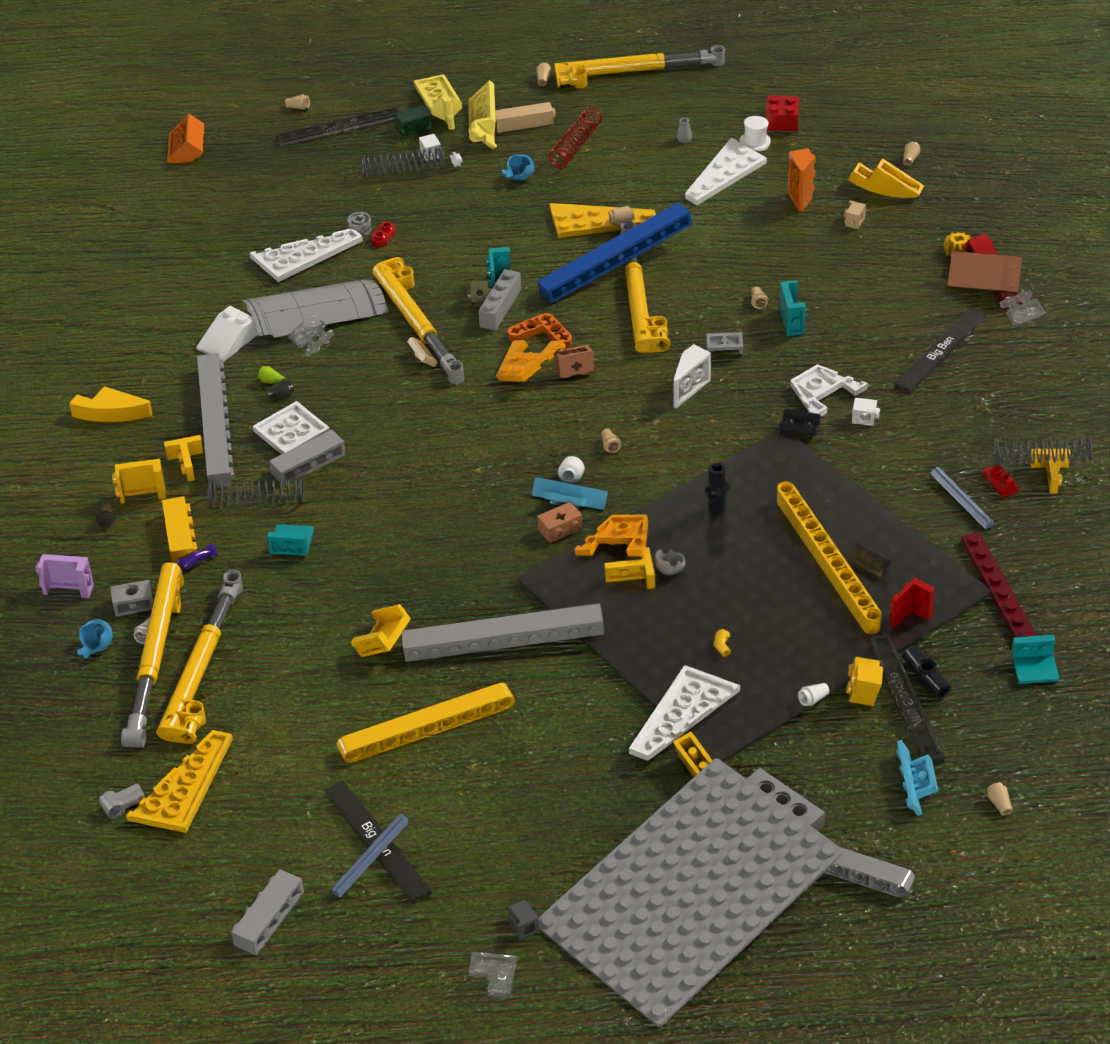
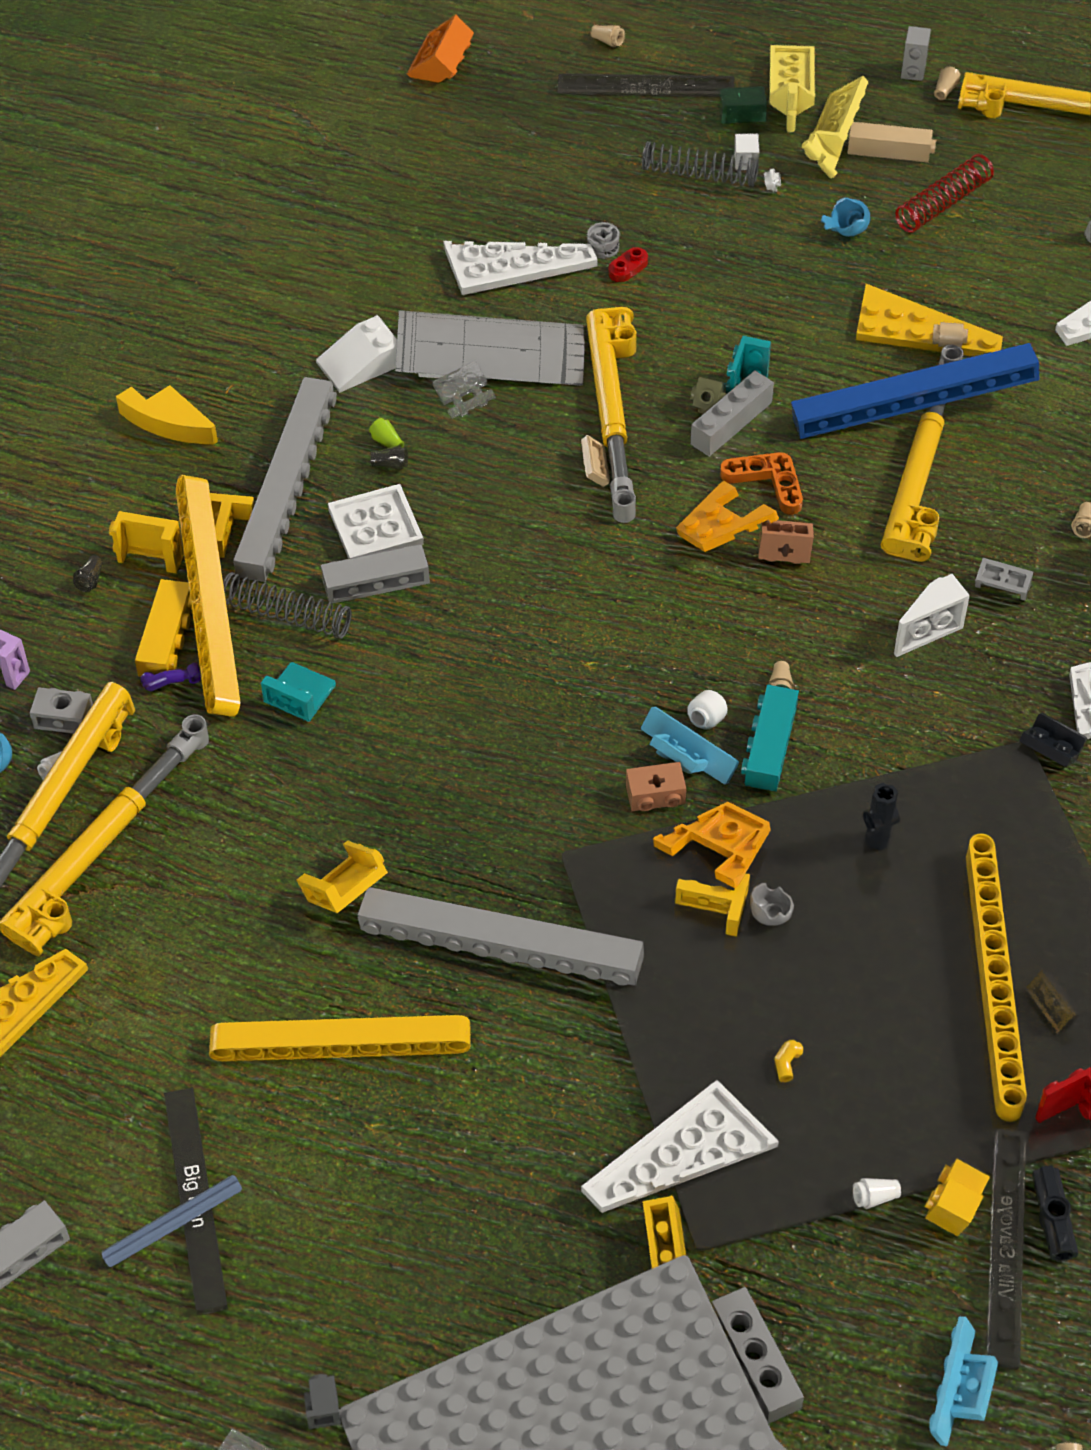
camera: 20 degrees right, 10 degrees up
none -> yellow beam [176,475,240,717]
none -> teal brick [741,684,799,792]
none -> light grey brick [901,26,931,81]

